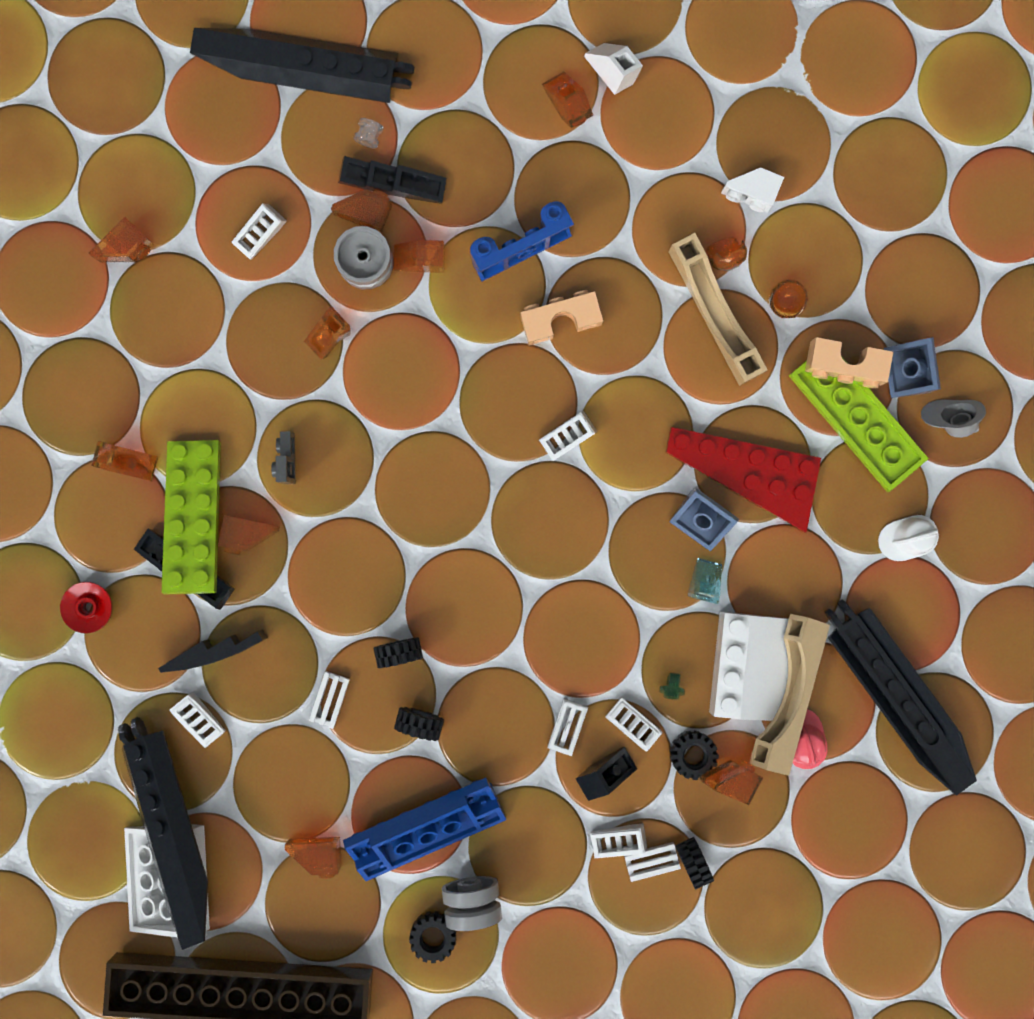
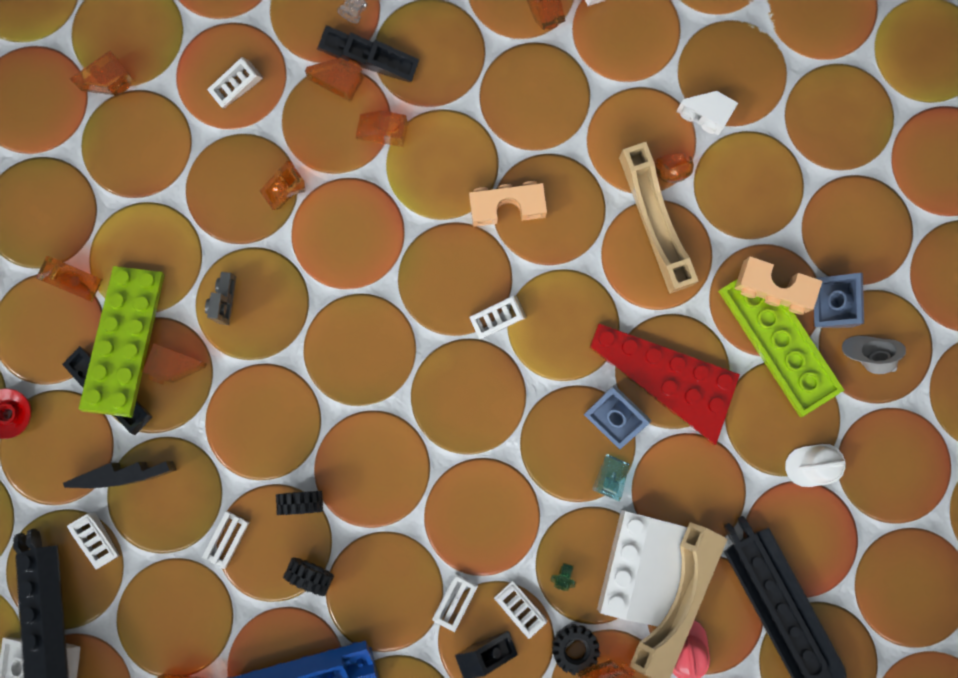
camera: 15 degrees right, 5 degrees down
light grey wheel [334,226,394,290] -> none
blue piece [470,201,574,282] -> none
clear orange hair [768,280,808,318] -> none

